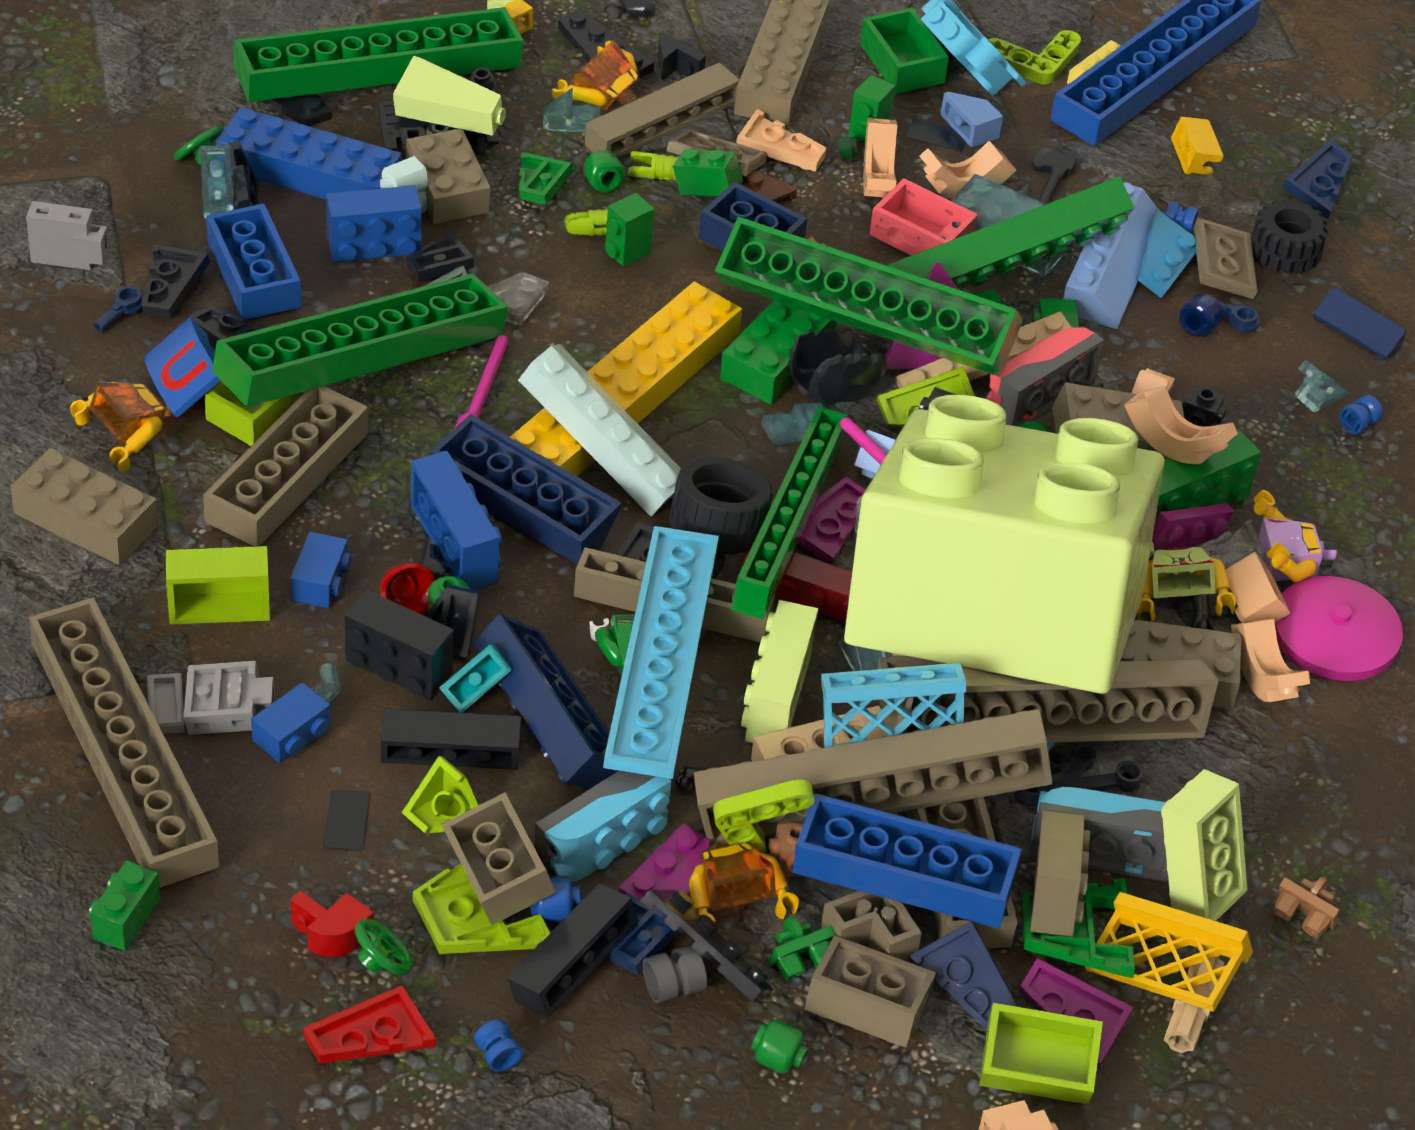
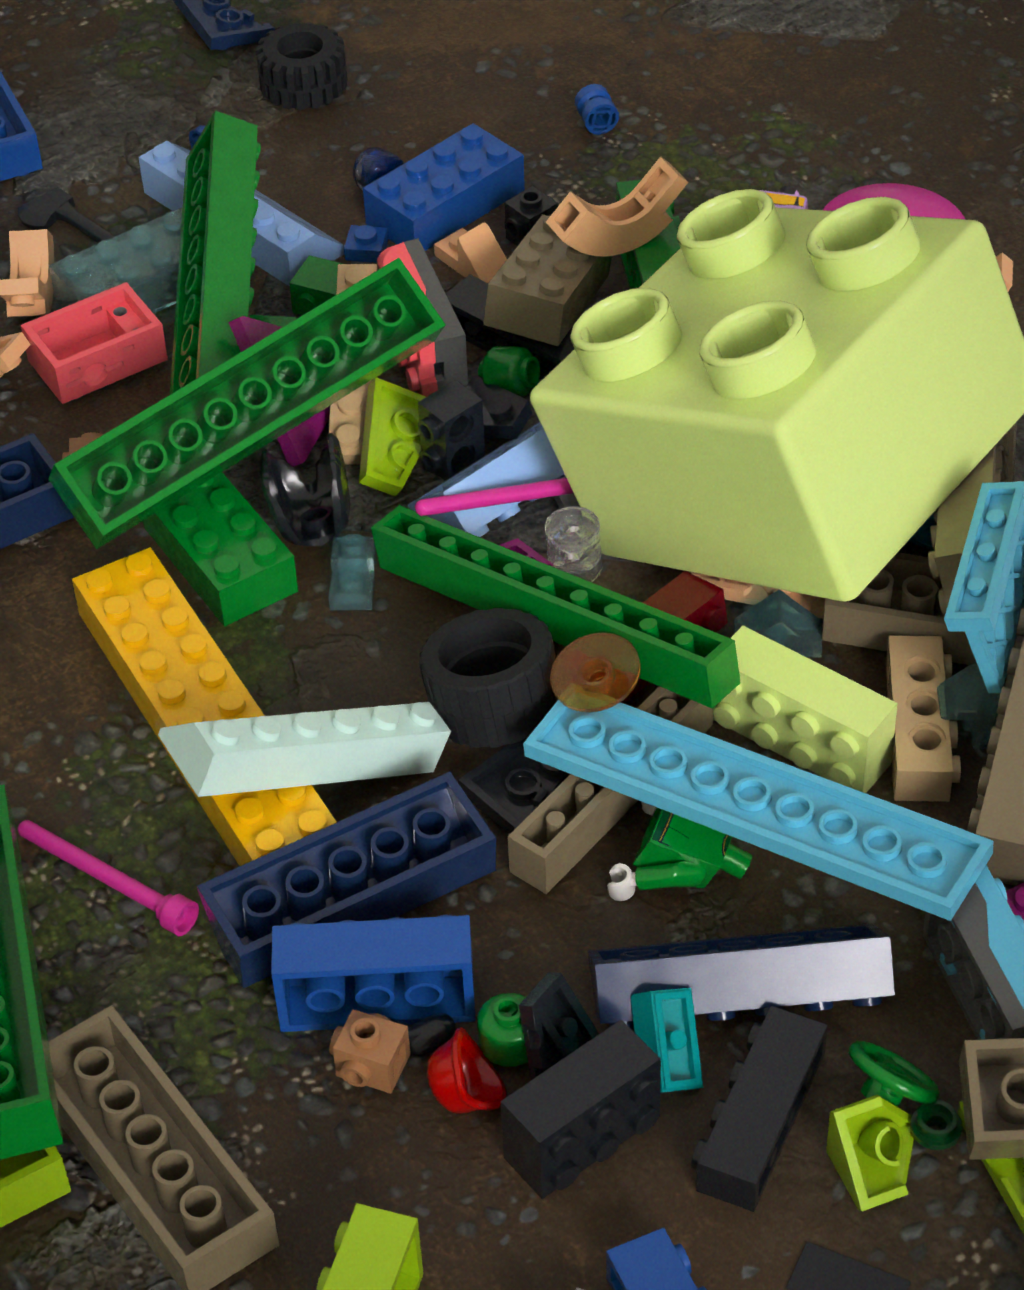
camera: 60 degrees left, 0 degrees up
blue brick [290,532,352,608] -> none
clear light blue arm [310,663,341,703] -> none
dark azure wing [1138,209,1196,298] -> none
yellow hinge [1171,116,1224,175] -> none
dark tan tile [1194,218,1258,299] -> none
dark blue plate [1205,296,1260,333] -> none
clear light blue slope [1294,360,1349,412] -> none
dark blue slope [1313,288,1406,360] -> none
none -> medium nougat brick [329,1009,410,1094]
none -> blue plate [344,225,389,263]
none -> blue brick [363,123,525,251]
none -> clear orange dish [550,633,641,712]
none -> green piece [849,1041,940,1107]

